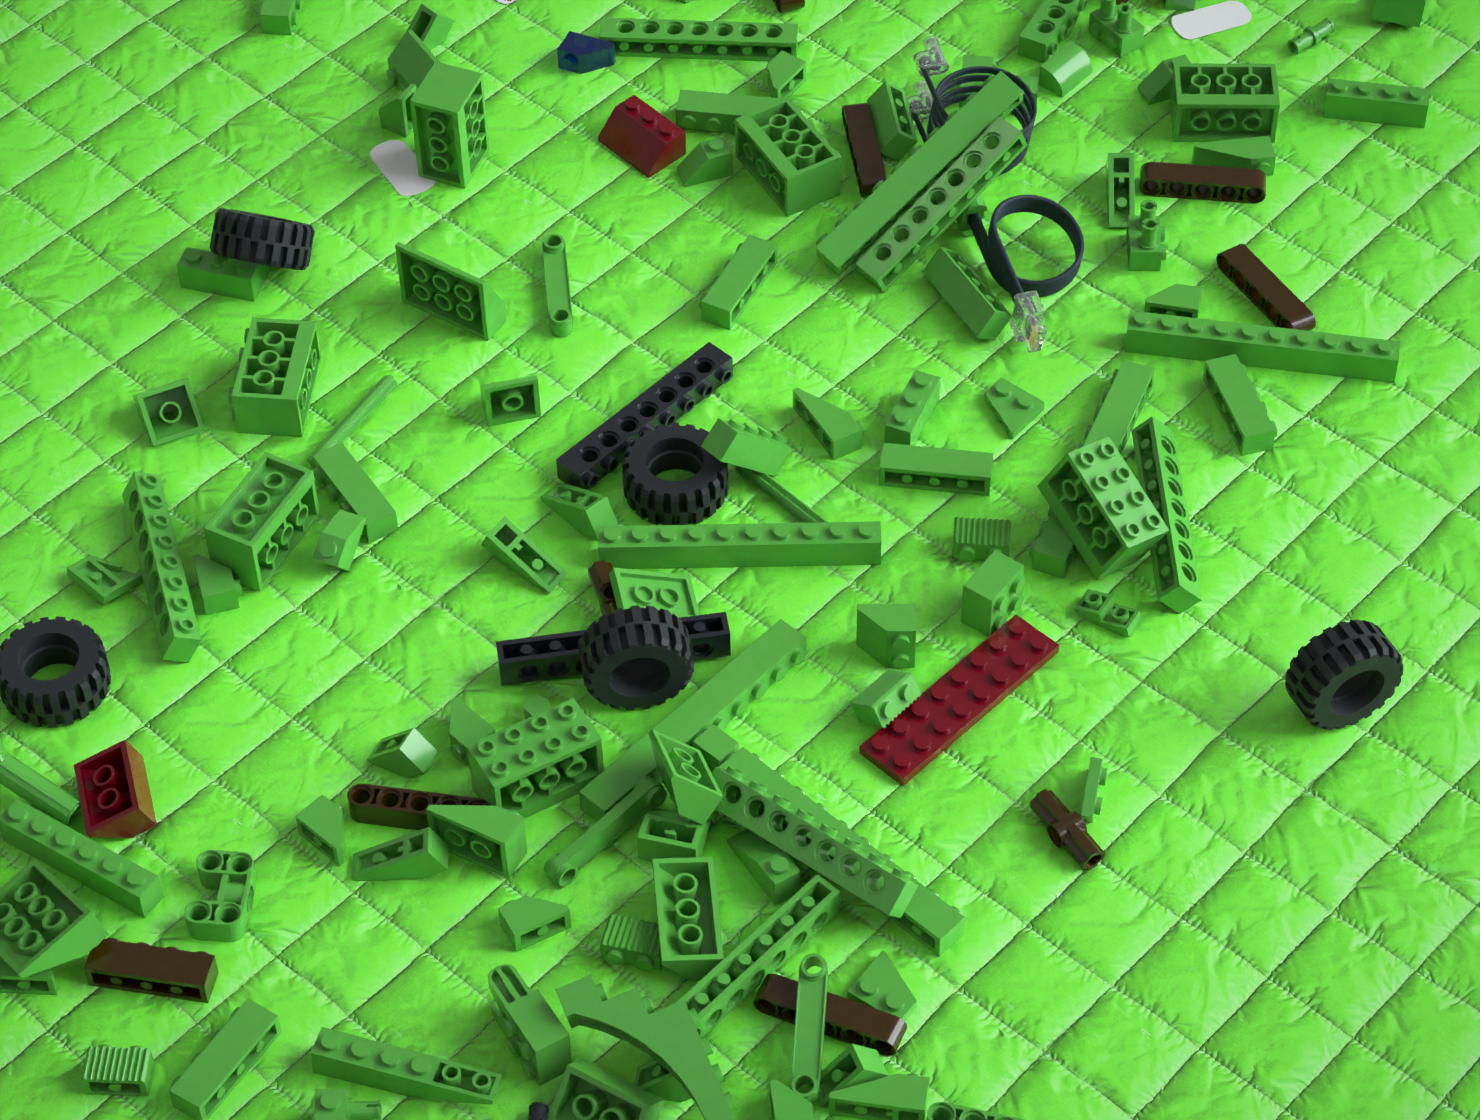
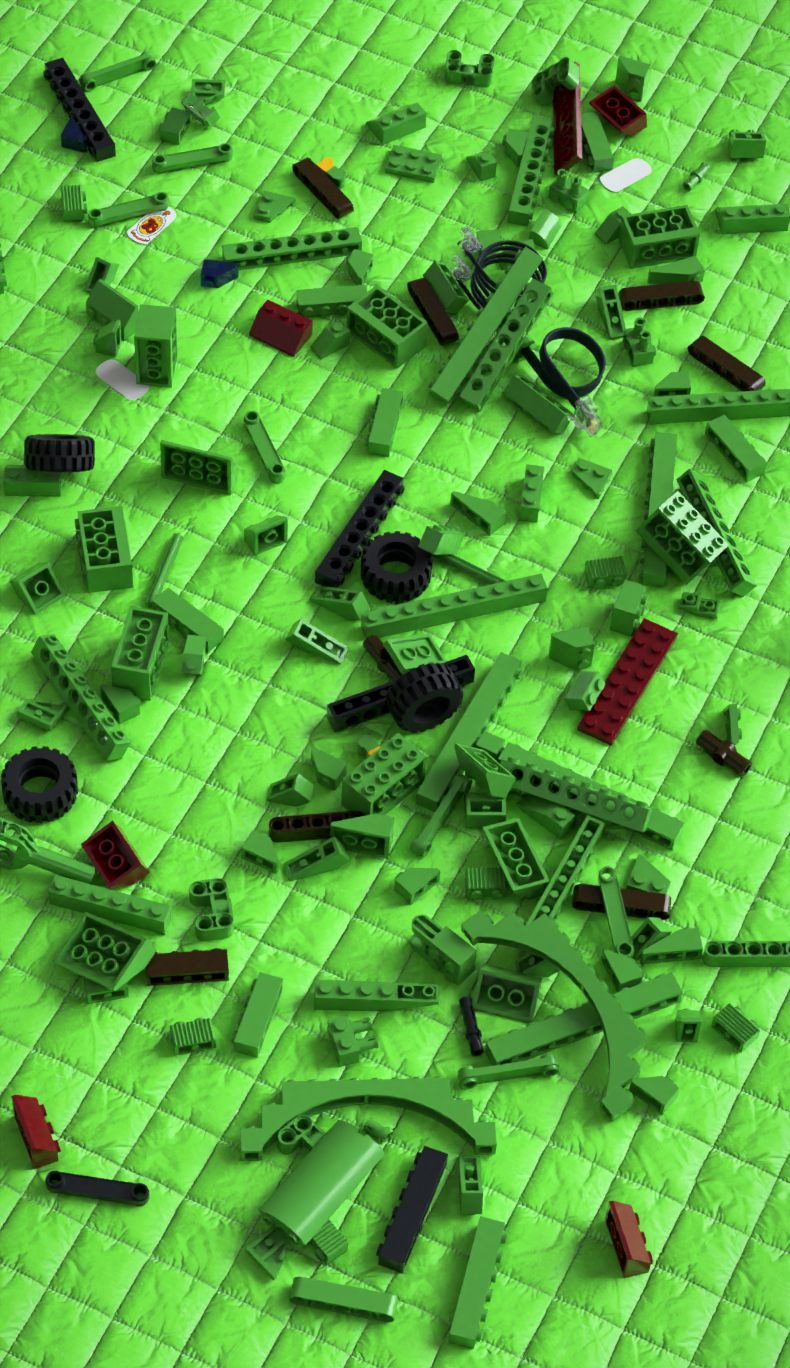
camera: 20 degrees left, 5 degrees up
bright green brick [879,443,994,496] -> none

